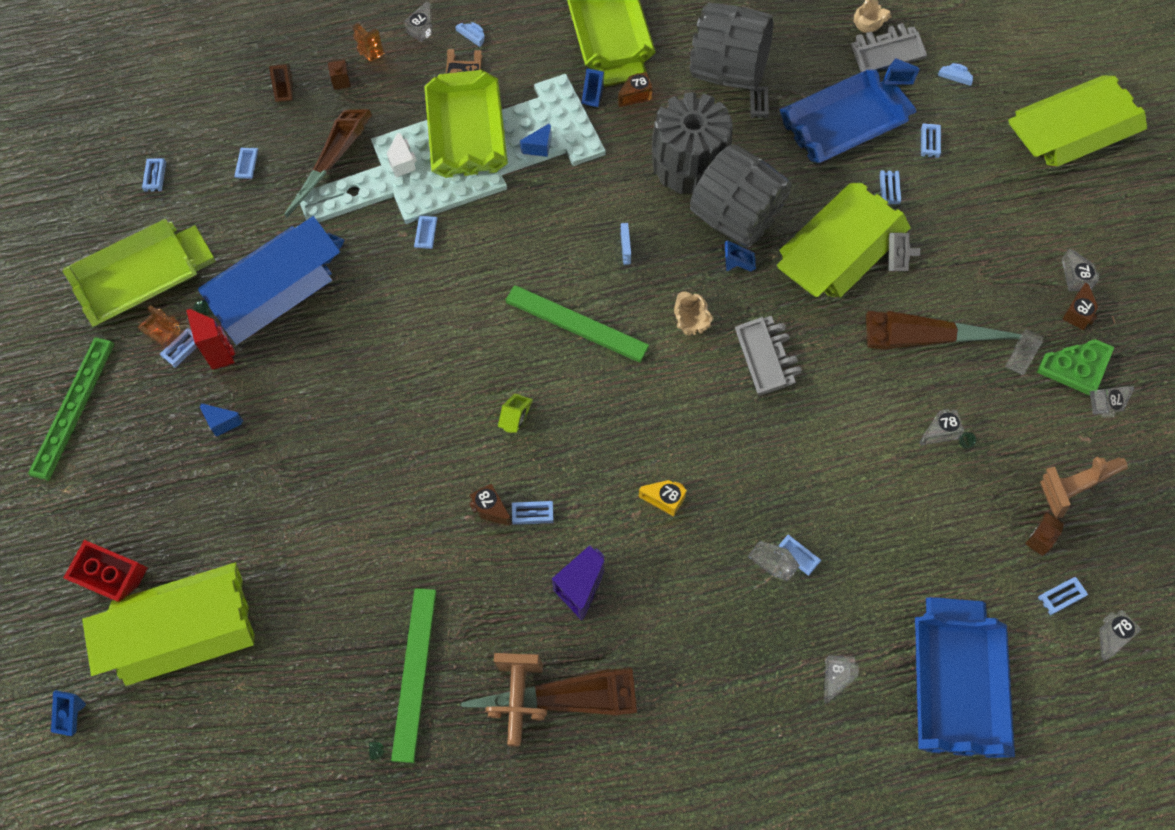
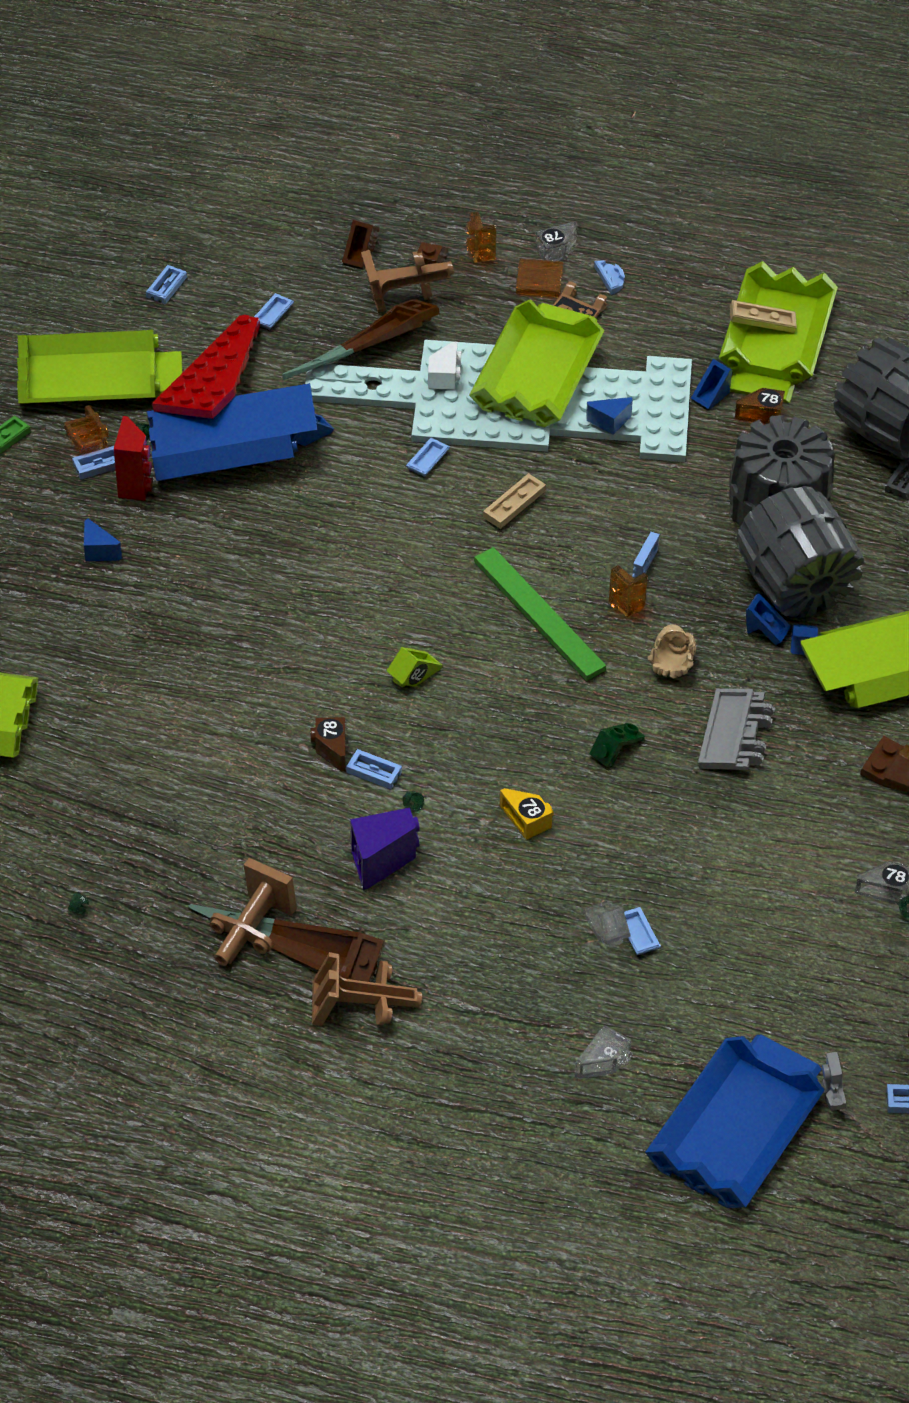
camera: 25 degrees right, 15 degrees down
bright green tile [391,588,436,763] -> none
none -> red wing [152,315,261,419]
none -> medium nougat piece [312,952,422,1026]
none -> medium nougat piece [361,250,454,313]
none -> clear green hinge [402,791,424,812]
none -> tan plate [483,473,546,529]
none -> clear orange tile [516,258,563,297]
none -> dark green bracket [589,723,645,768]
none -> clear orange bracket [609,565,648,618]
none -> tan tile [730,300,797,333]
none -> blue slope [790,624,818,655]
none -> light grey hinge [822,1052,846,1111]

